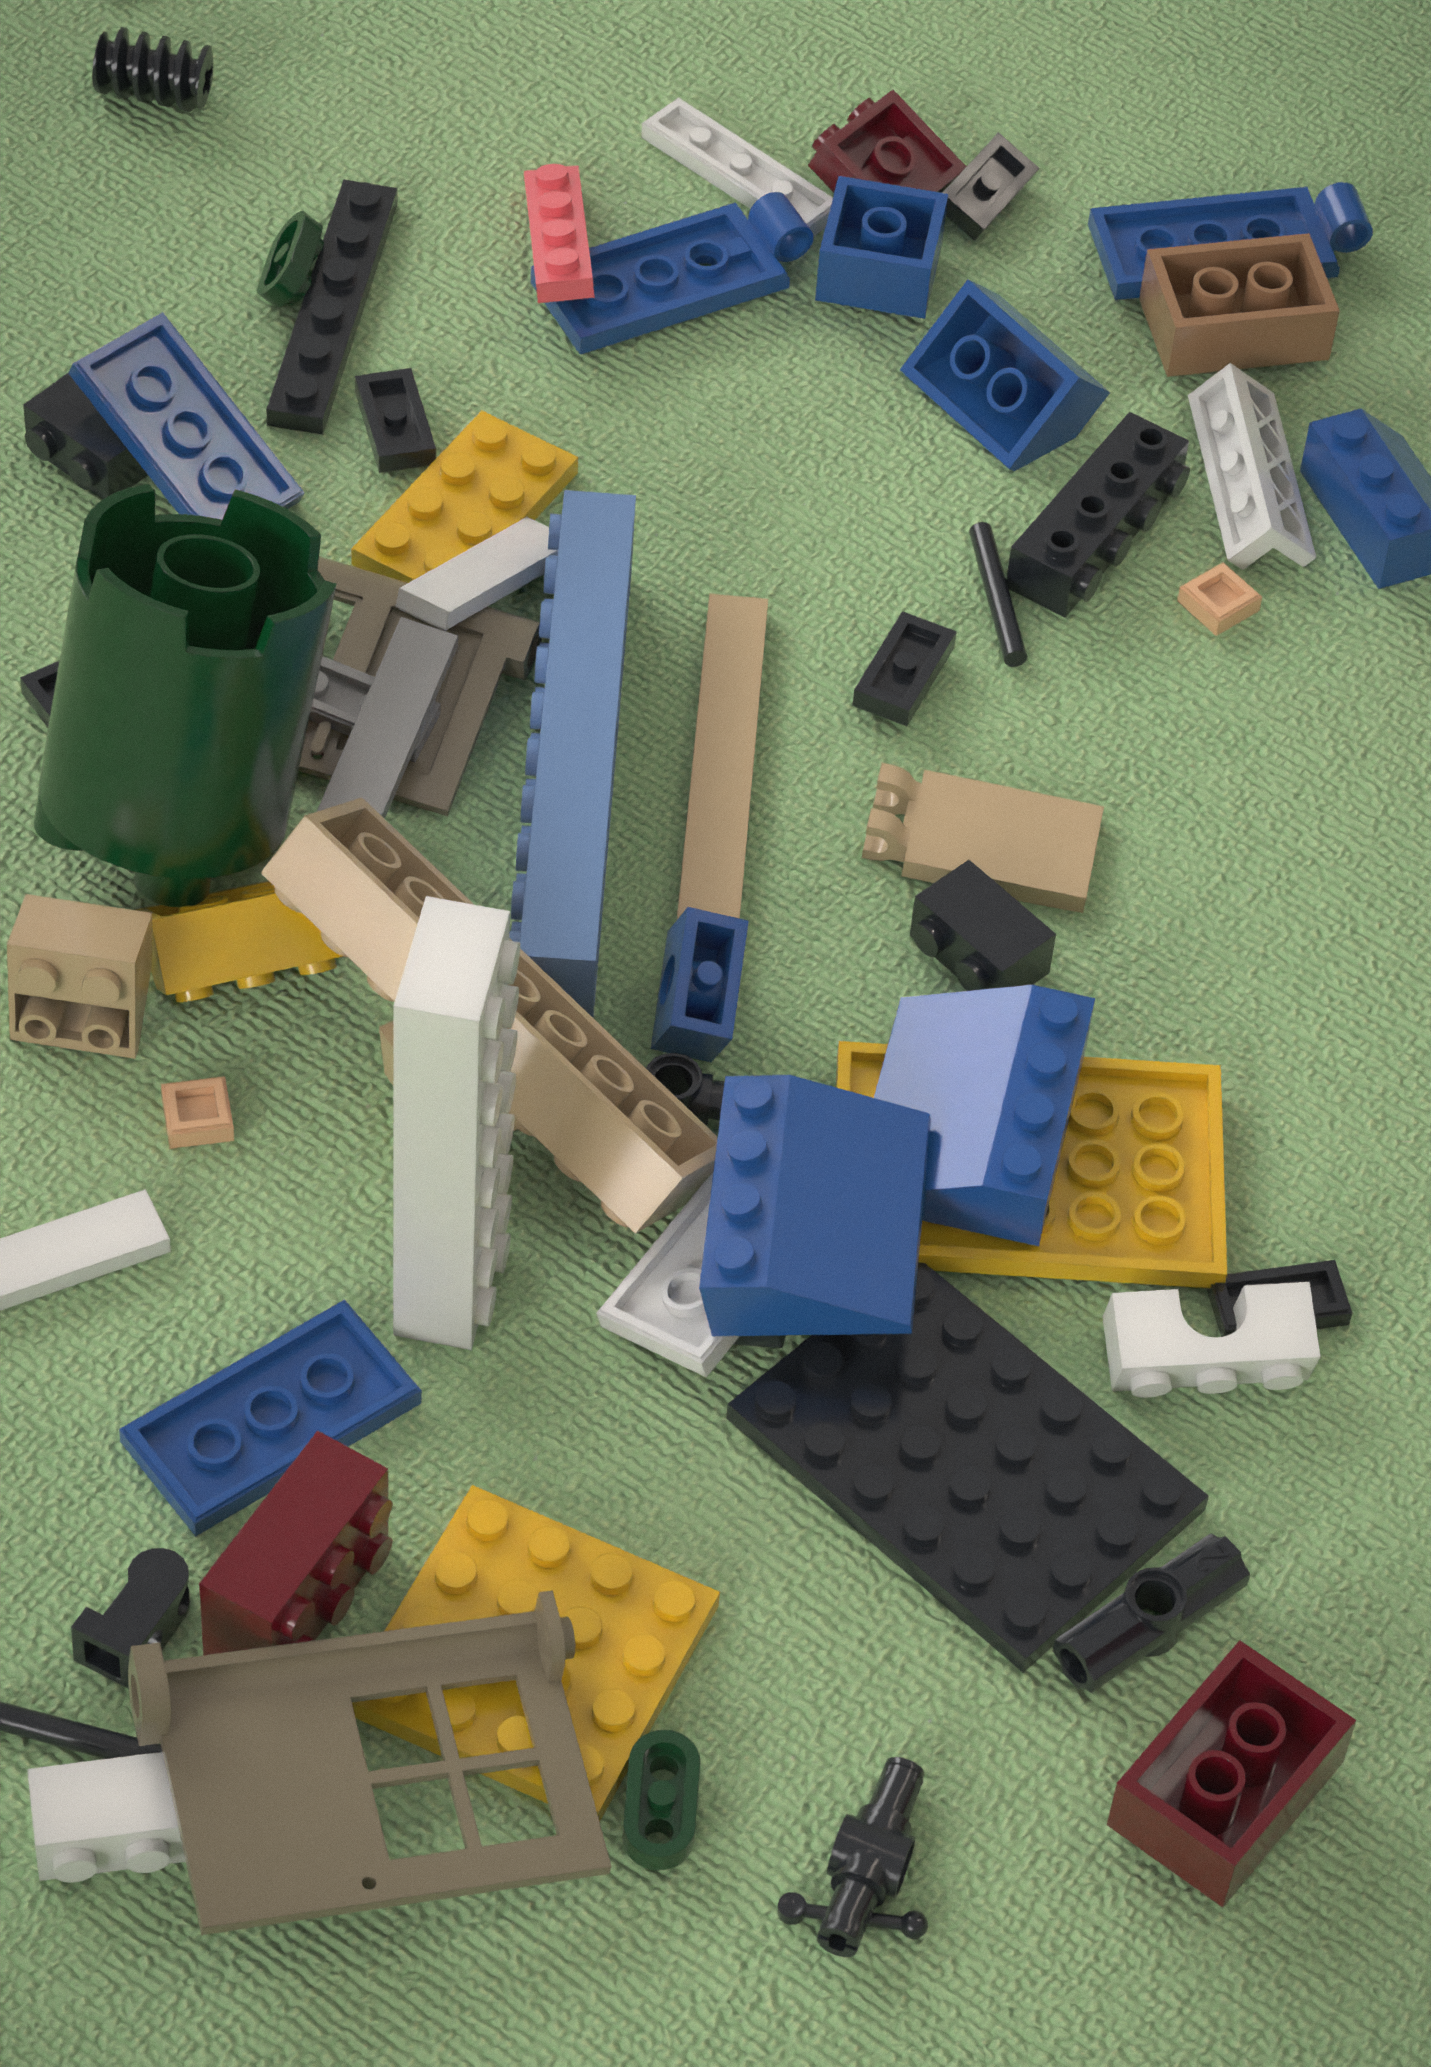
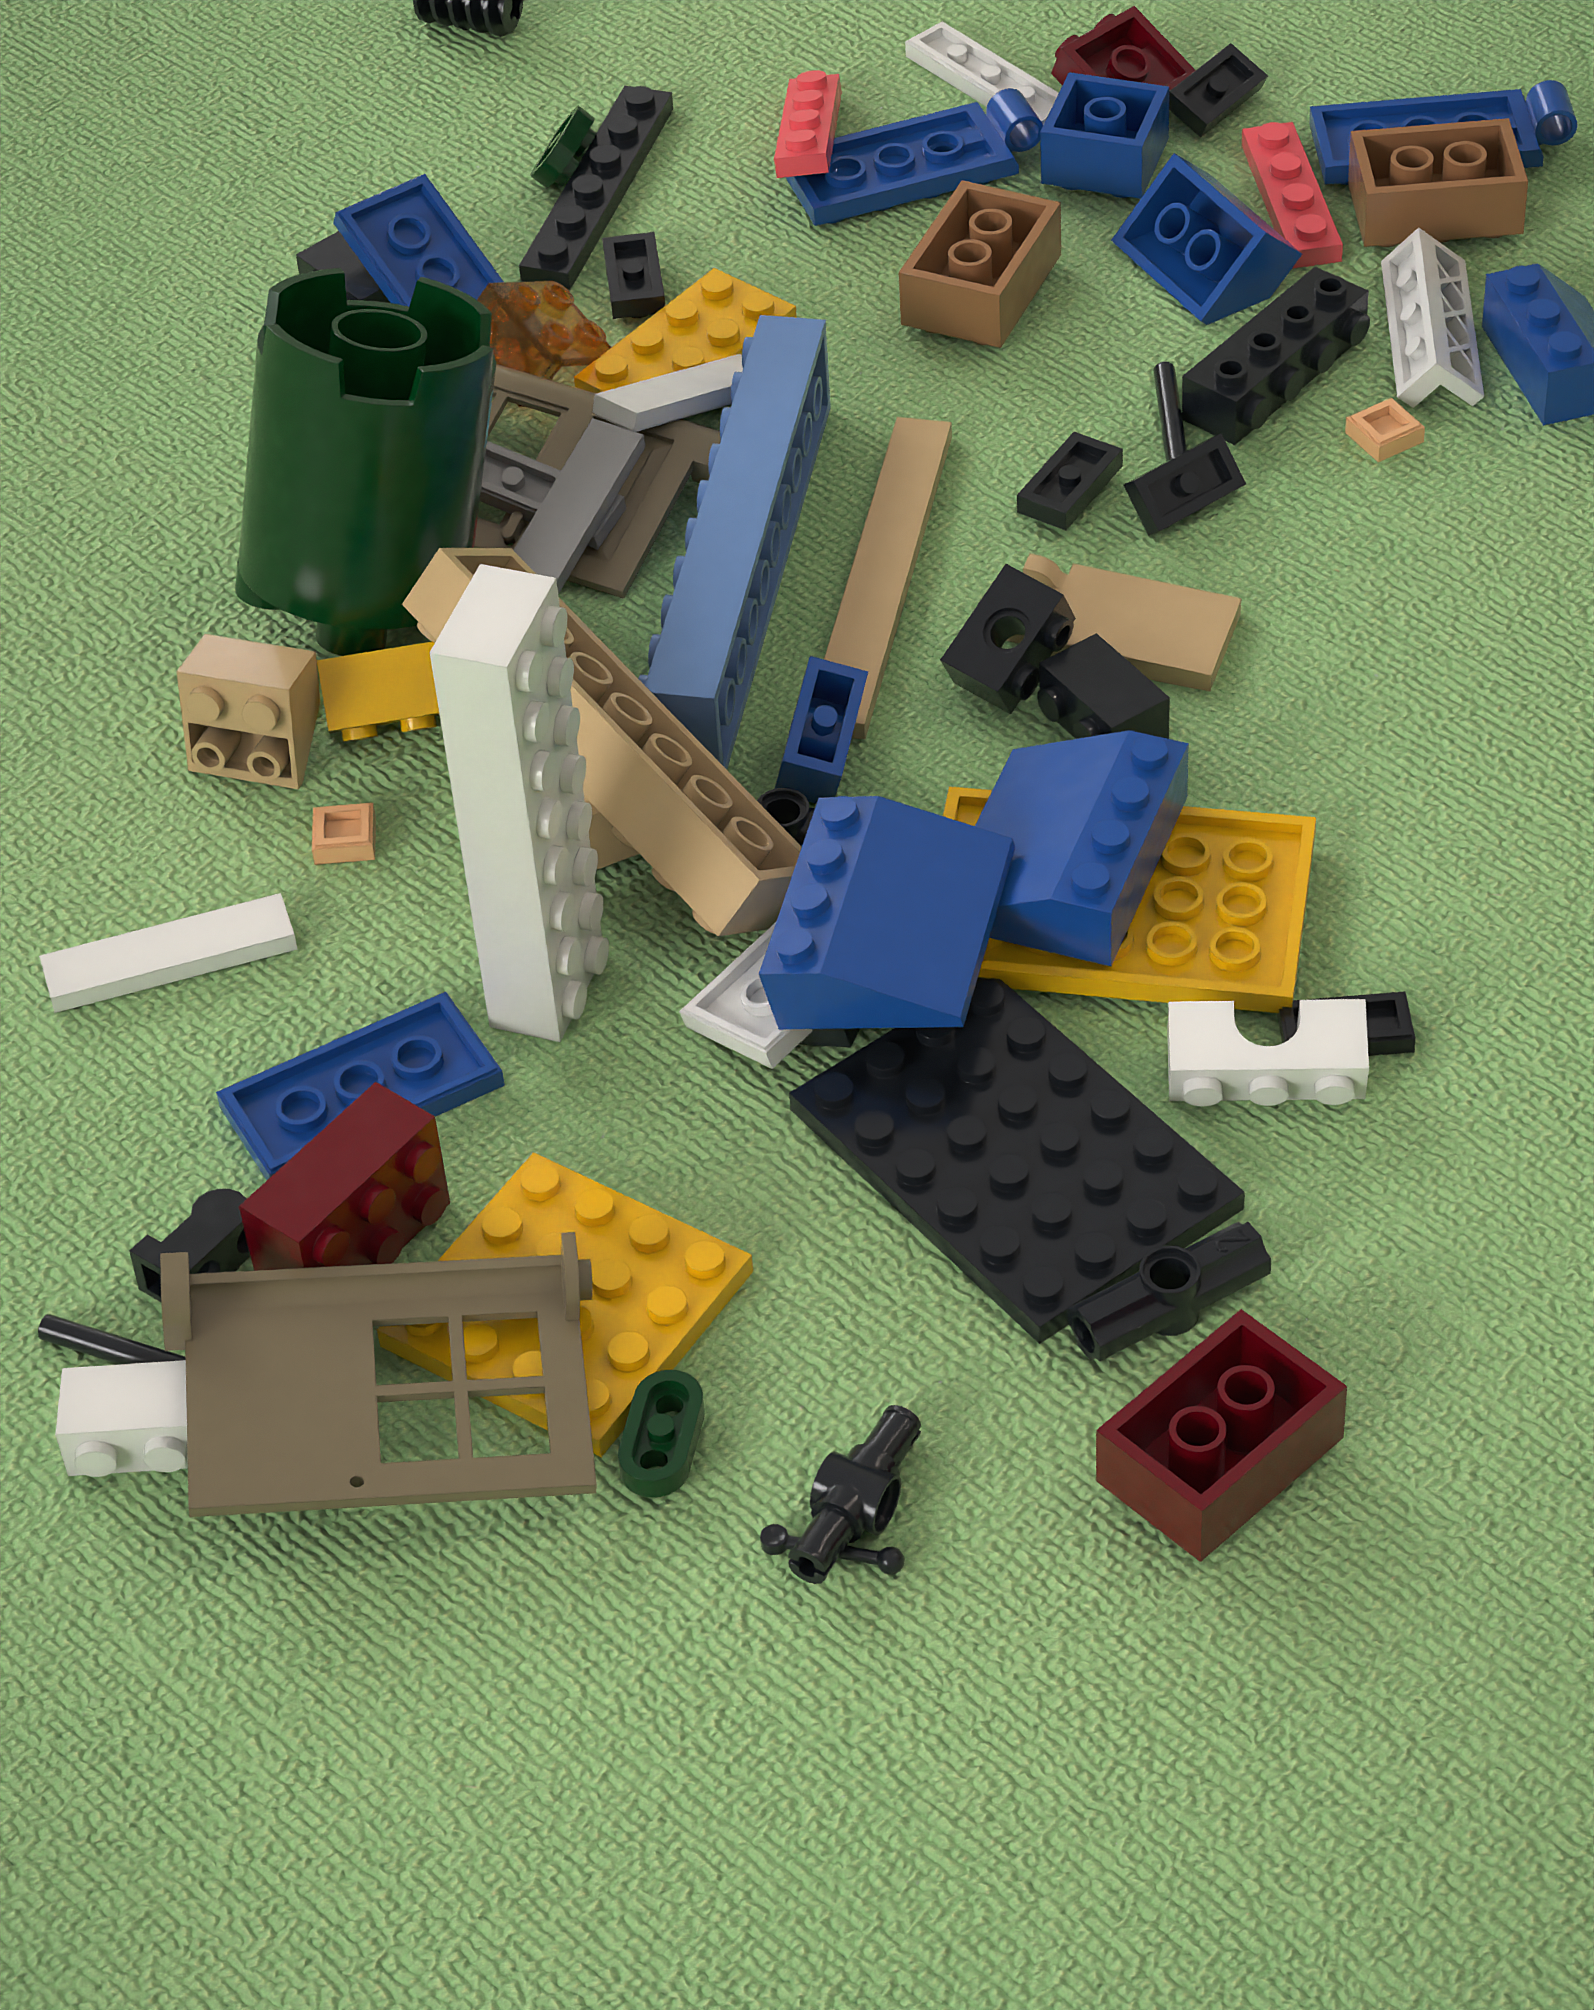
camera: 15 degrees right, 5 degrees down
none -> clear orange bracket [477,281,611,407]
none -> medium nougat brick [899,180,1061,348]
none -> black brick [940,564,1076,714]
none -> black plate [1123,433,1246,536]
none -> coral plate [1242,122,1343,269]

